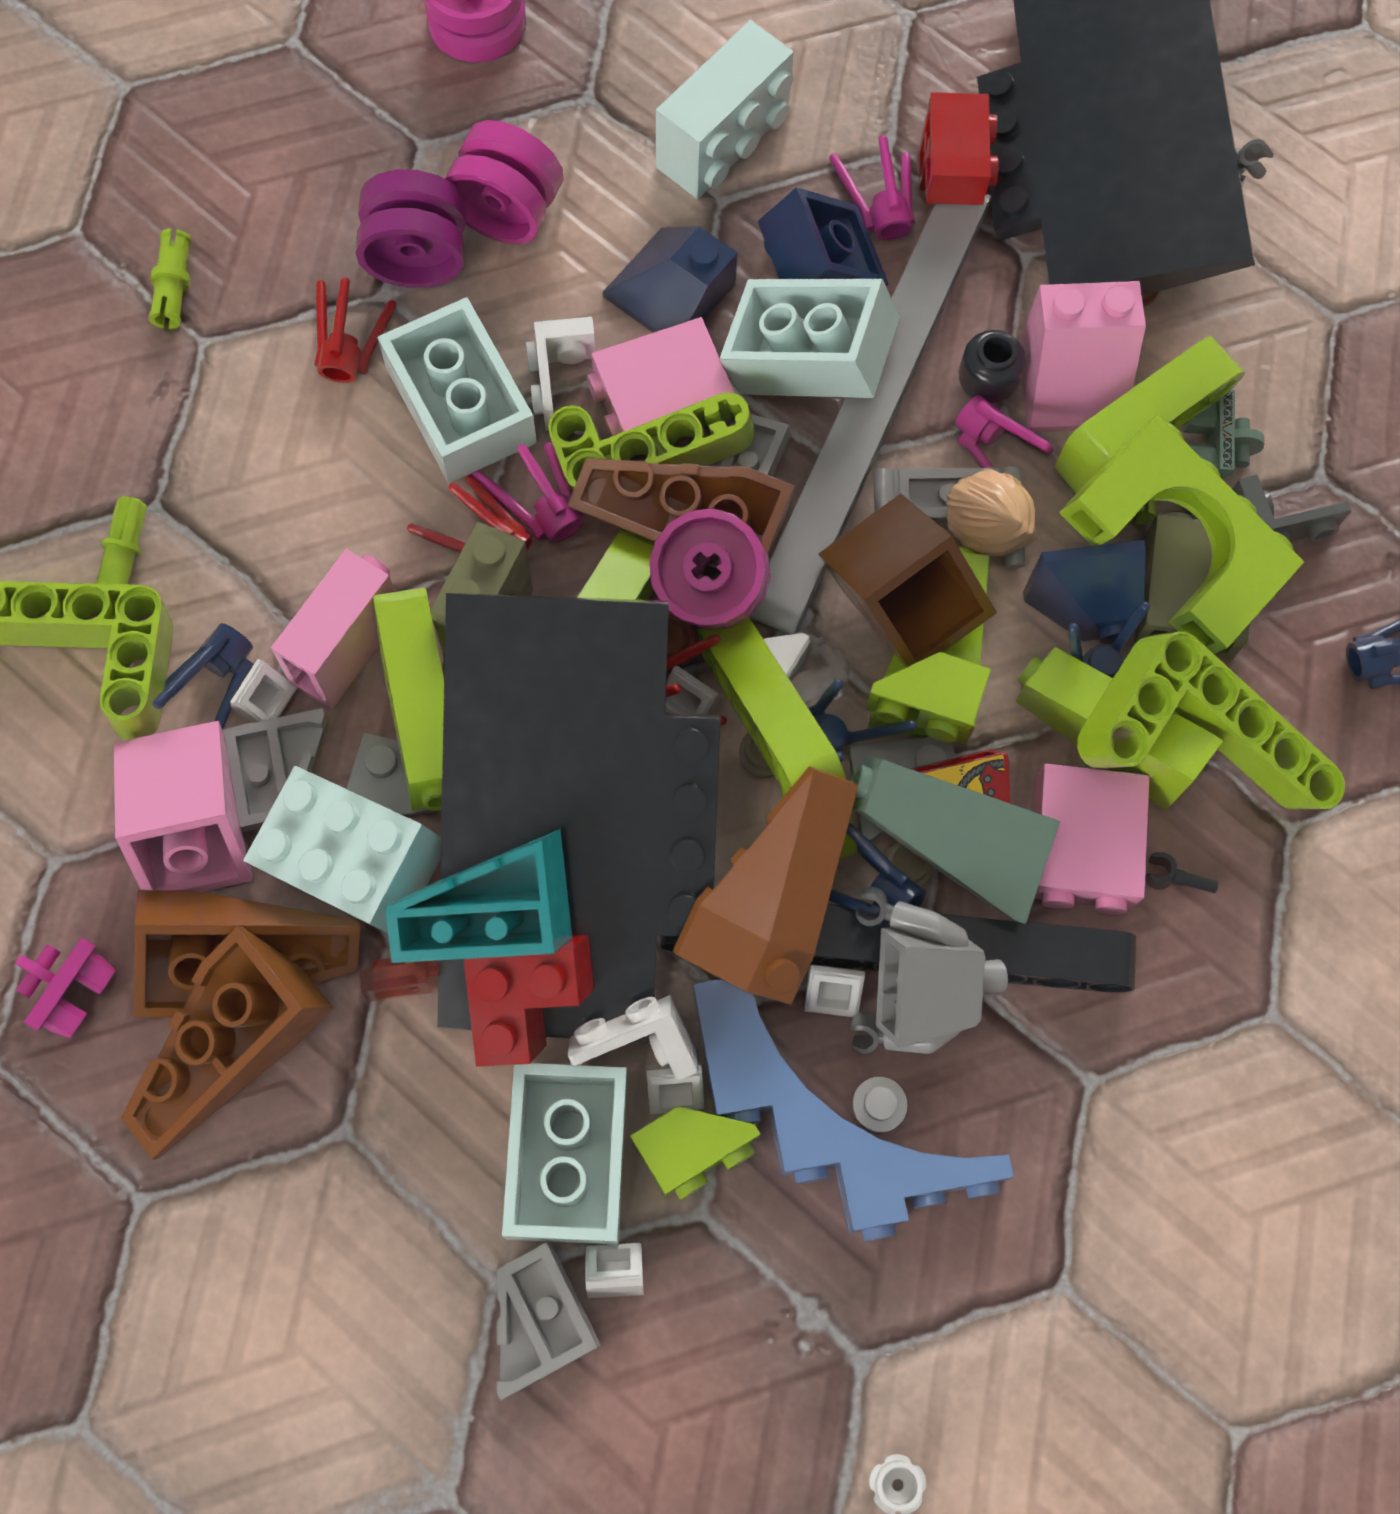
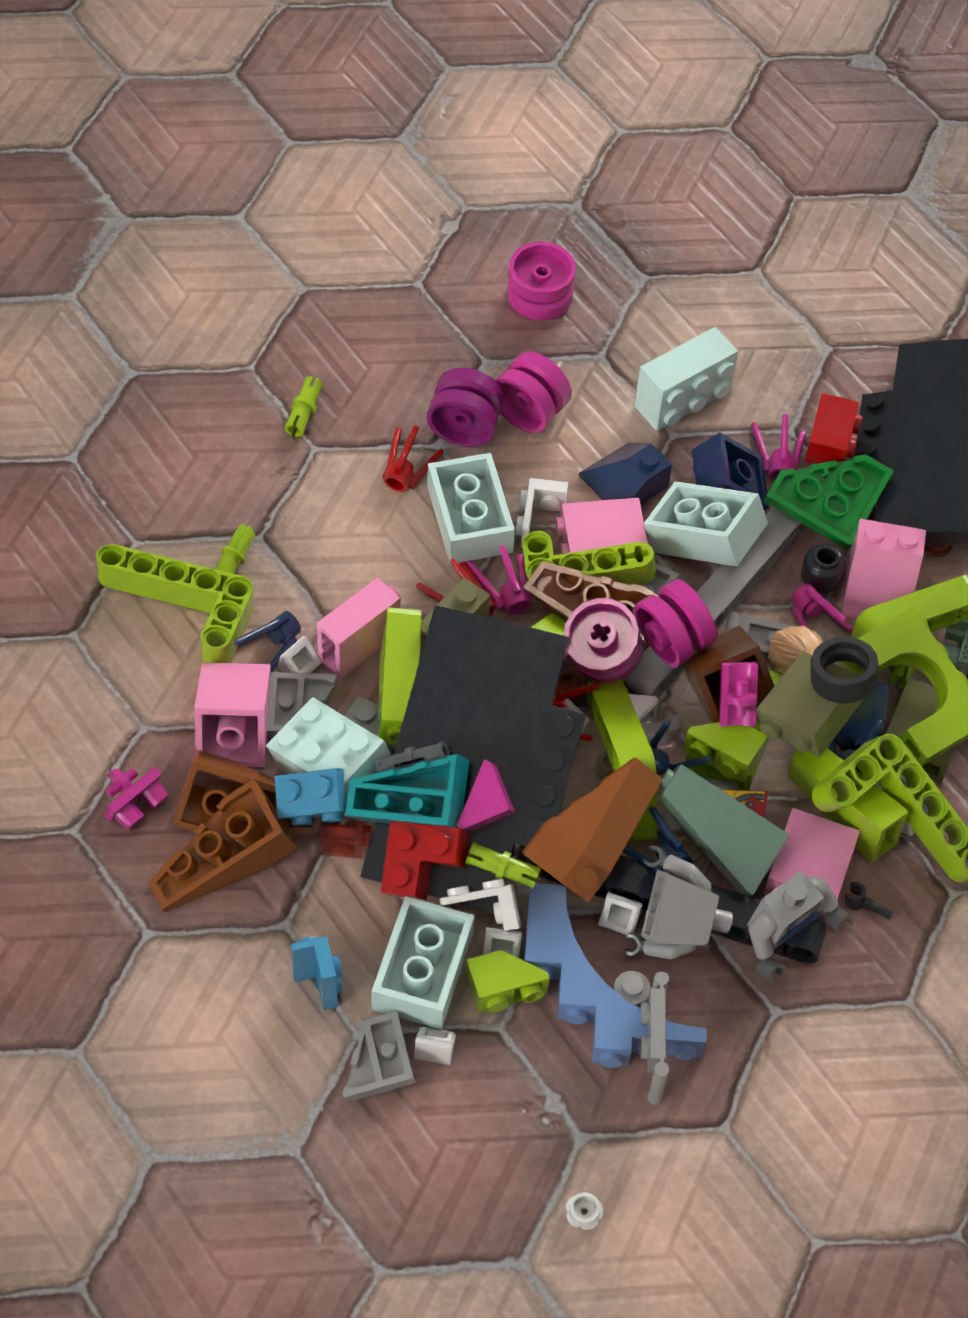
camera: 15 degrees right, 15 degrees down
none -> dark azure bracket [275,768,347,826]
none -> dark azure bracket [291,936,343,1010]
none -> dark grey pin [376,741,450,773]
none -> dark pink slope [456,760,515,832]
none -> lime pin [466,842,541,889]
none -> dark pink wheel [634,579,718,668]
none -> light grey plate [640,972,669,1105]
none -> dark pink hips [719,662,758,726]
none -> light grey torso [747,872,853,983]
none -> olive brick [756,651,864,757]
none -> green plate [763,455,894,551]
none -> black tyre [810,636,879,704]

